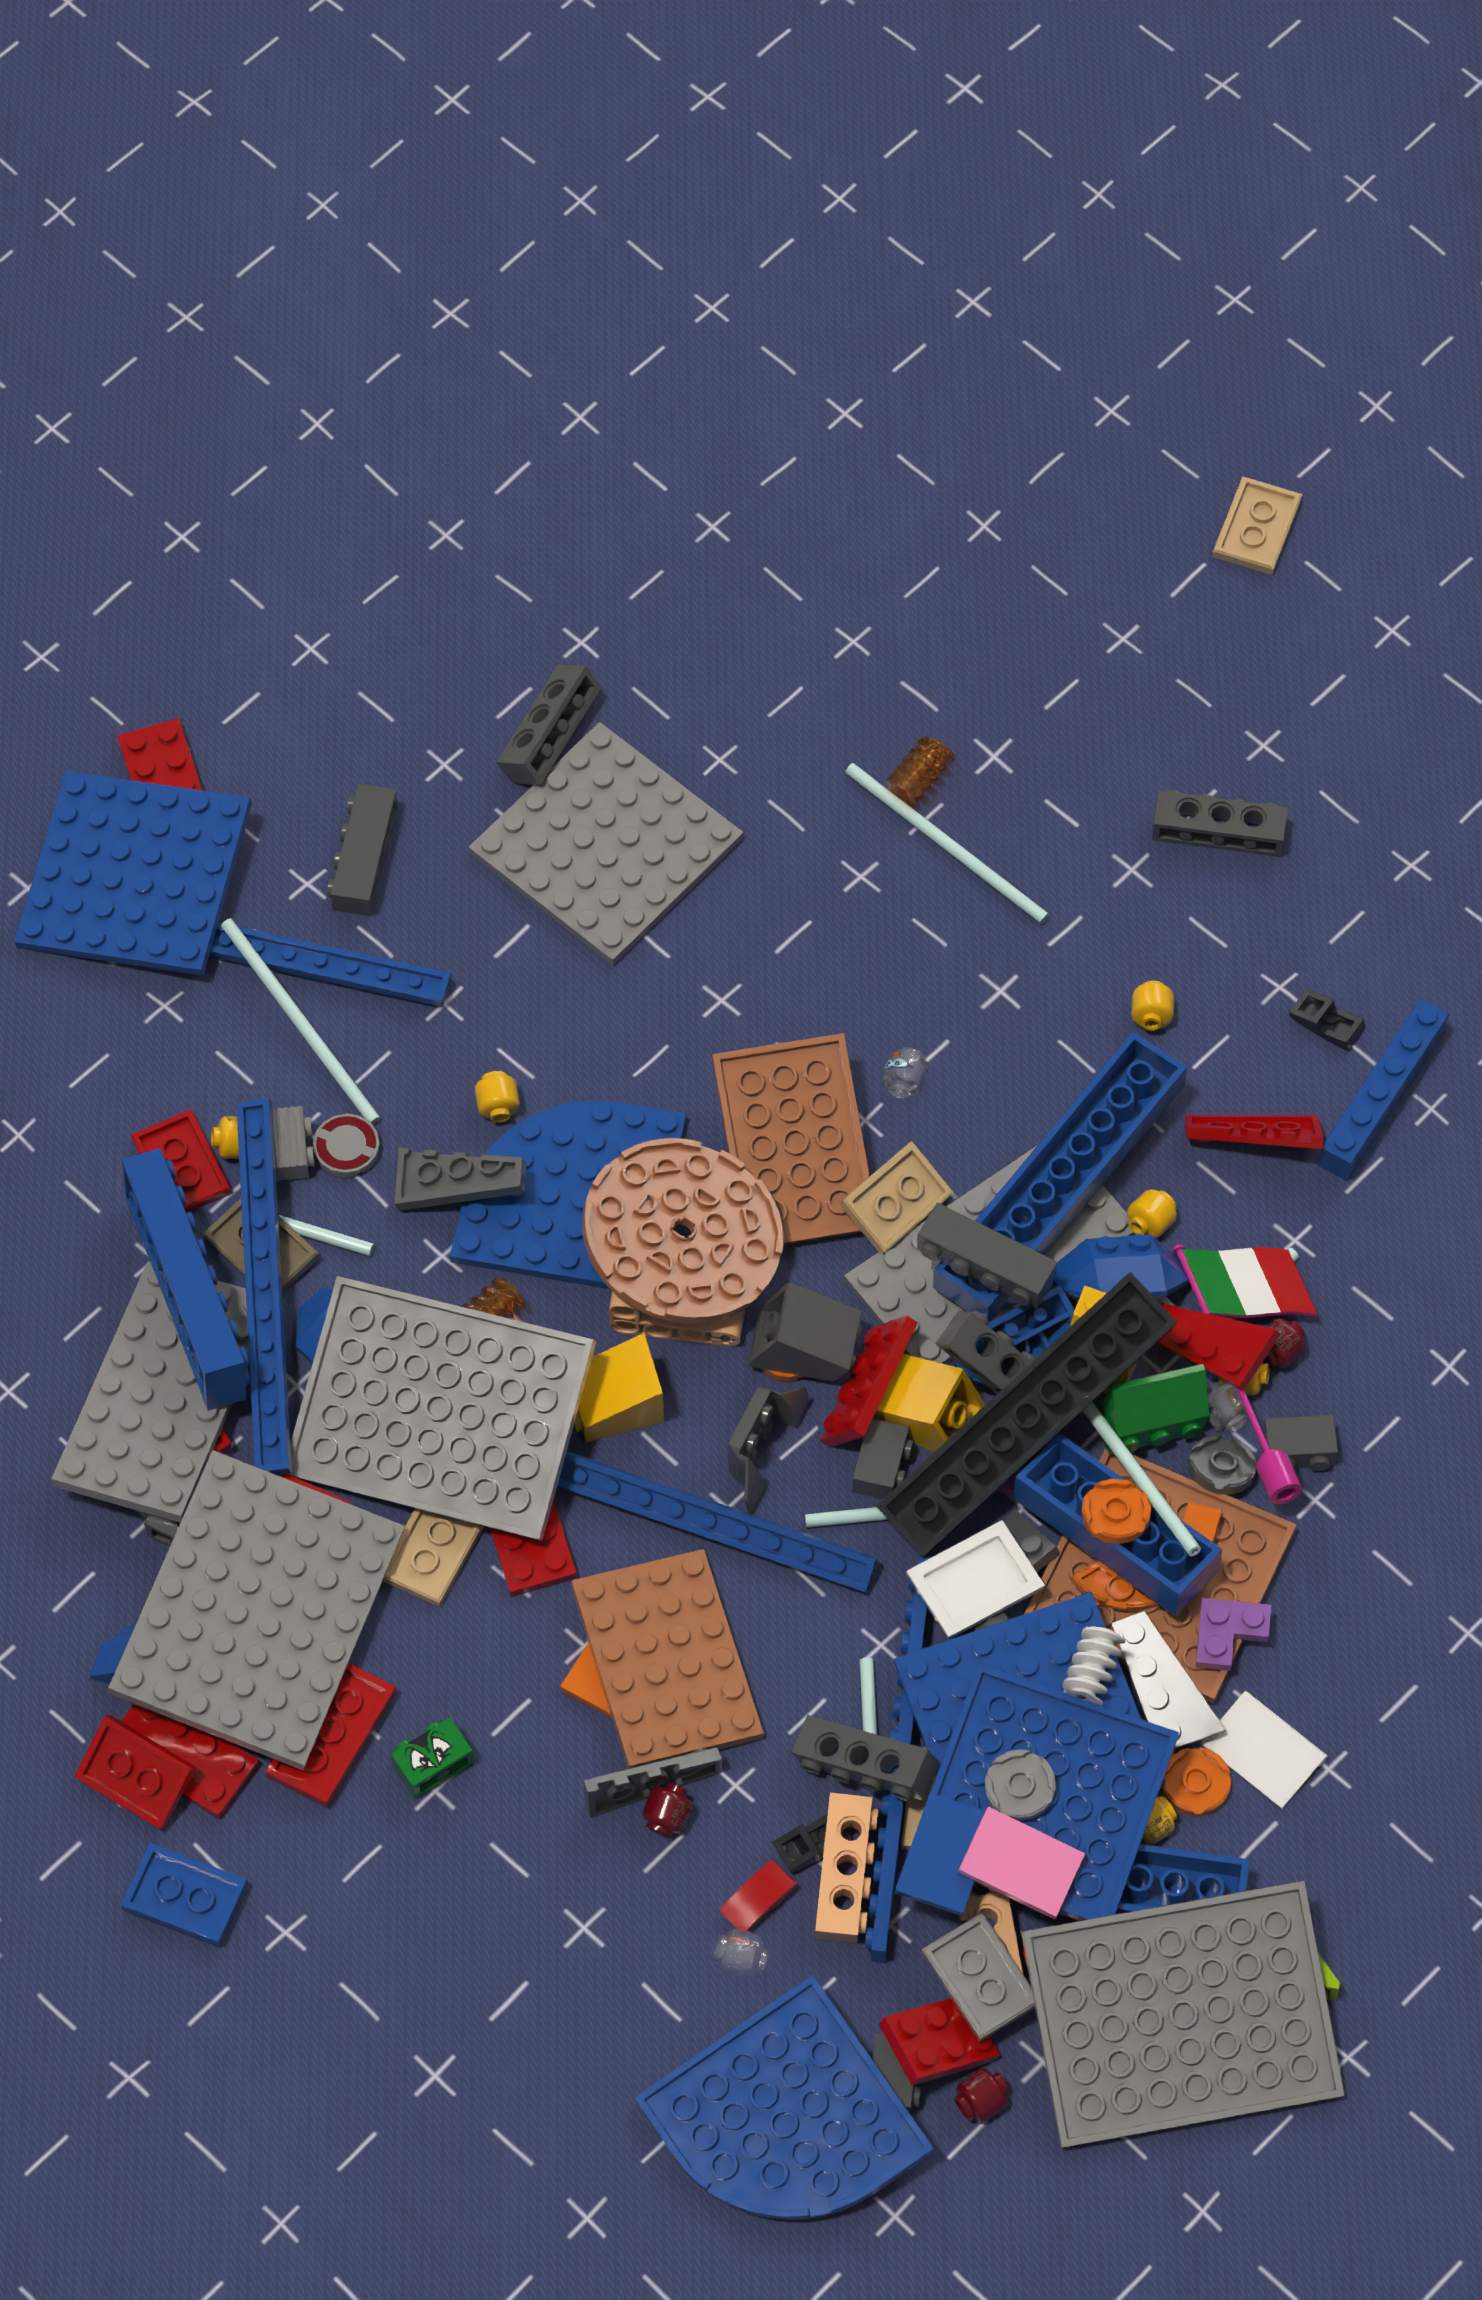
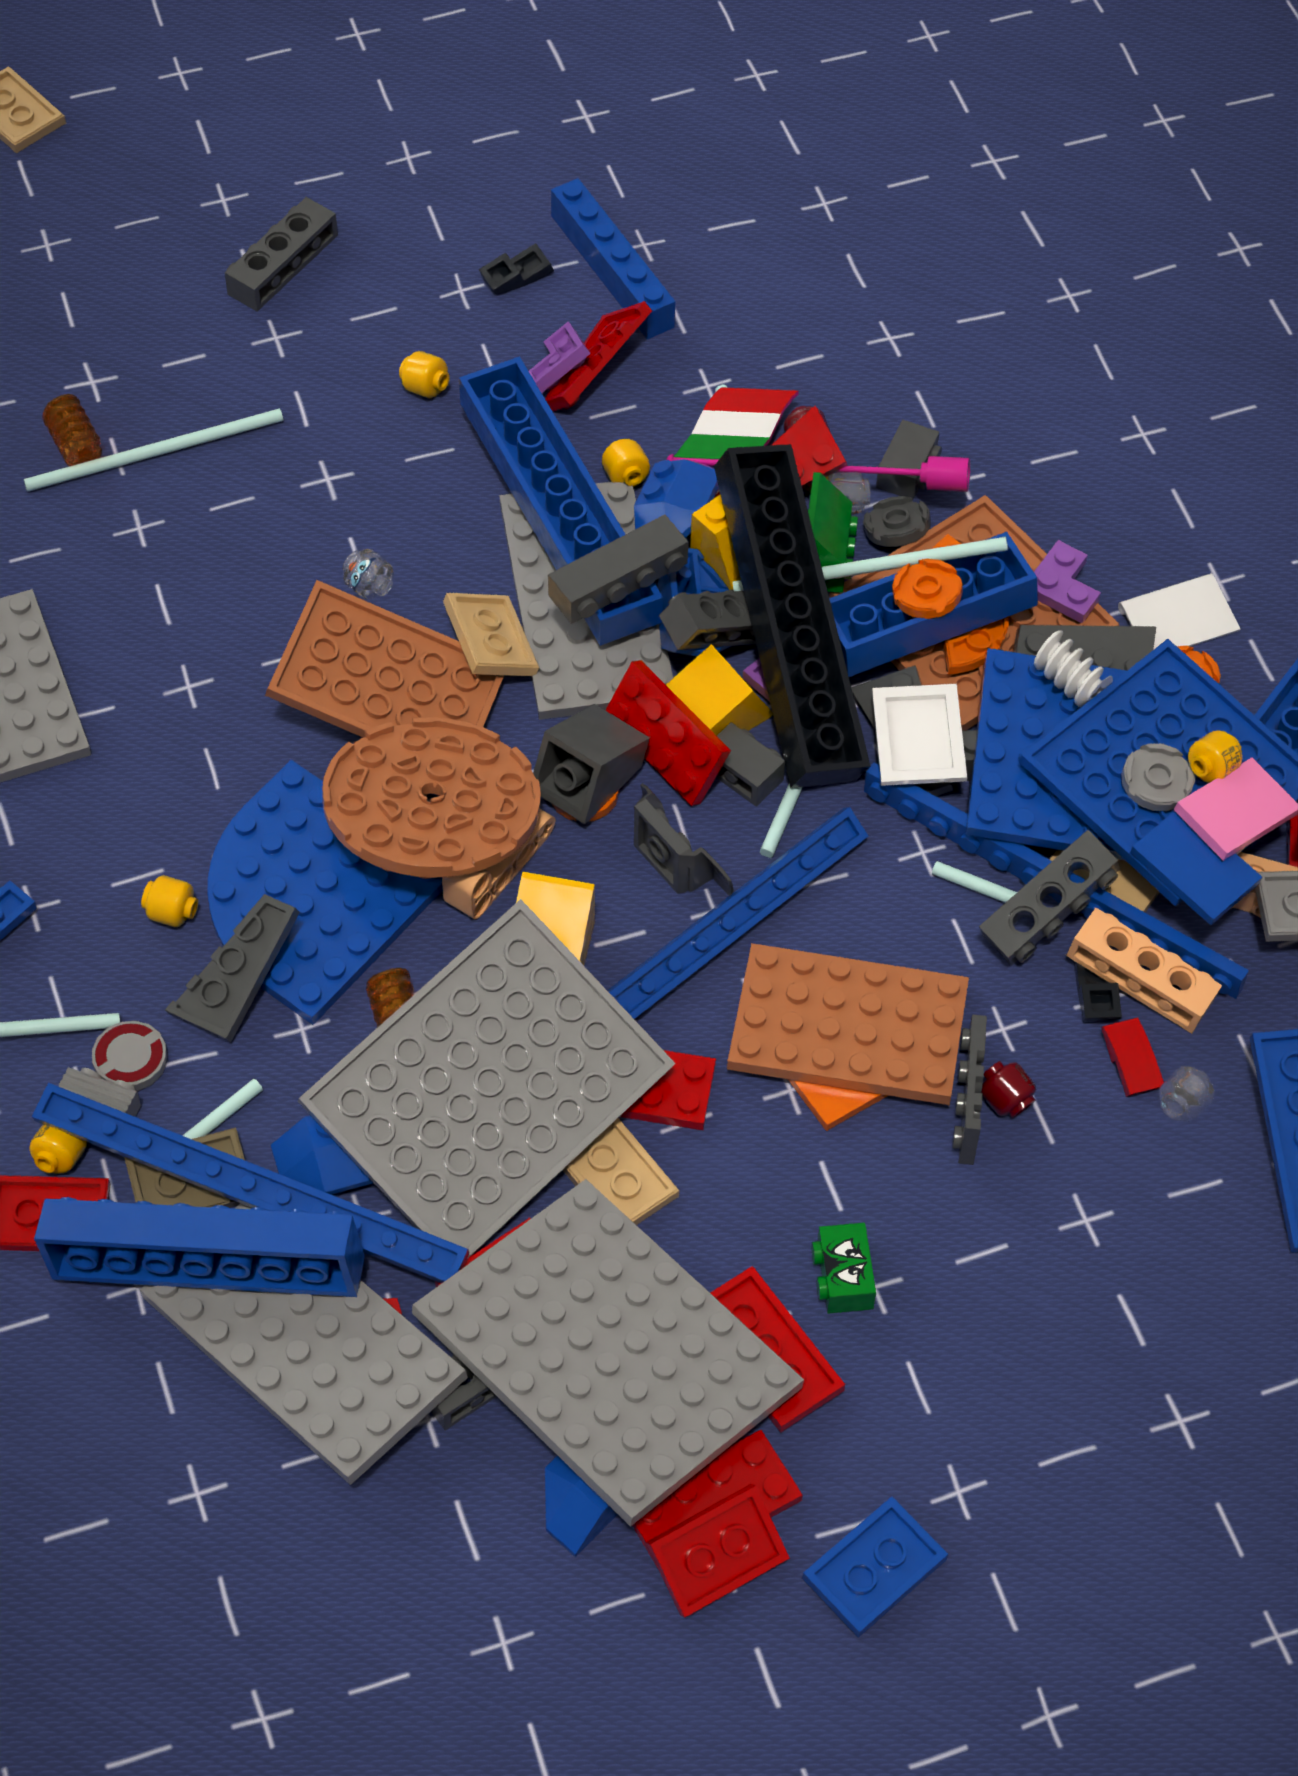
camera: 65 degrees left, 5 degrees down
none -> medium lavender plate [529,321,591,393]
none -> yellow head [1188,730,1243,783]

